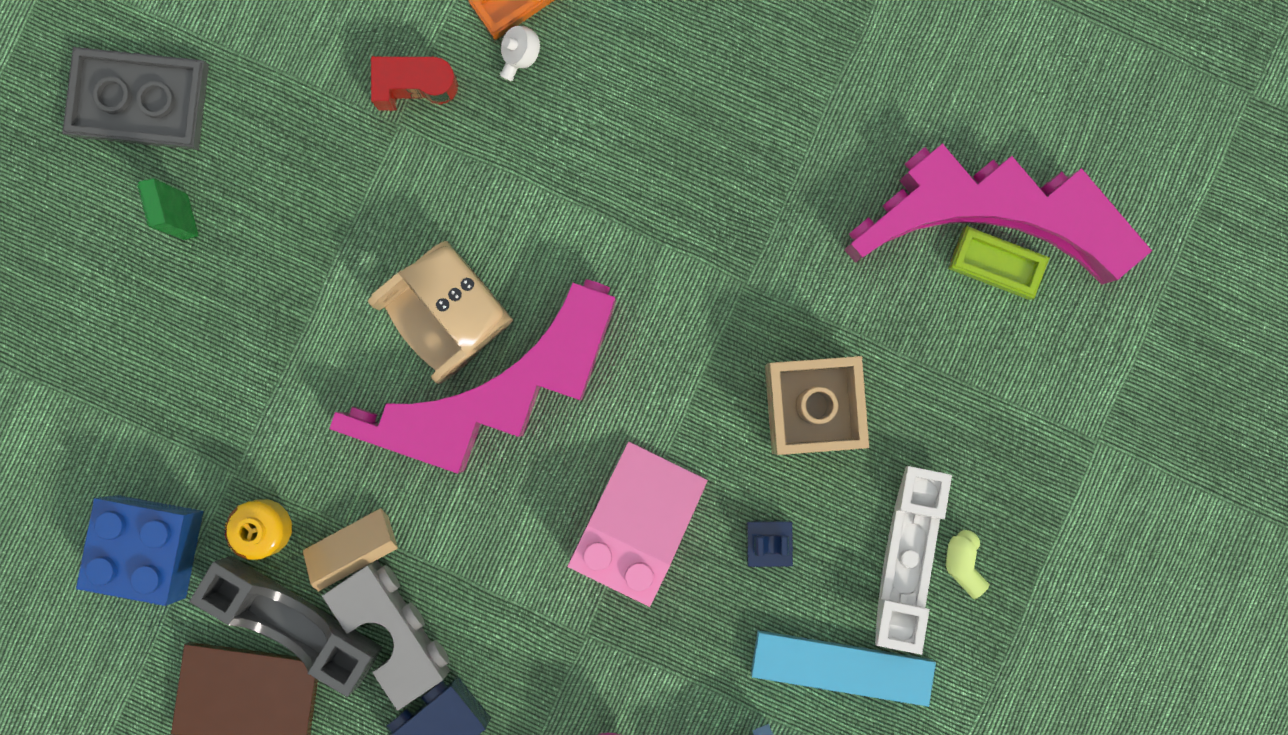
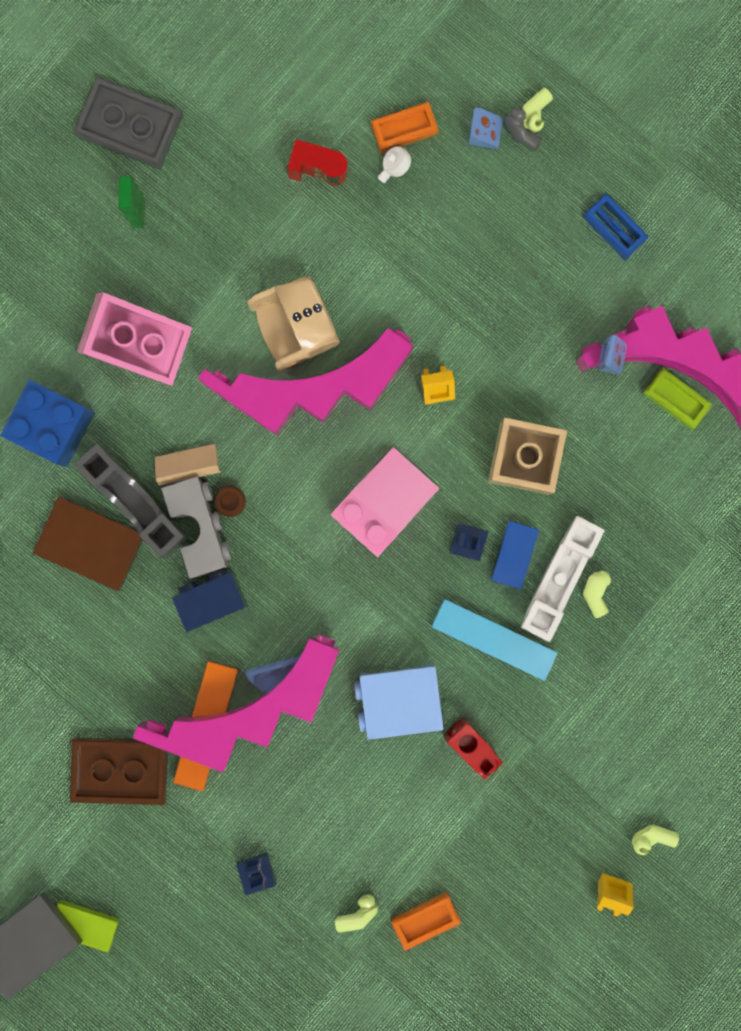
camera: 15 degrees right, 0 degrees up
yellow head [225,499,292,560] -> none
none -> bright pink slope [77,293,192,386]
none -> reddish brown tile [214,486,247,517]
none -> yellow tile [421,365,455,405]
none -> blue tile [491,521,539,589]
none -> blue tile [583,193,649,261]
none -> medium blue slope [598,335,627,375]

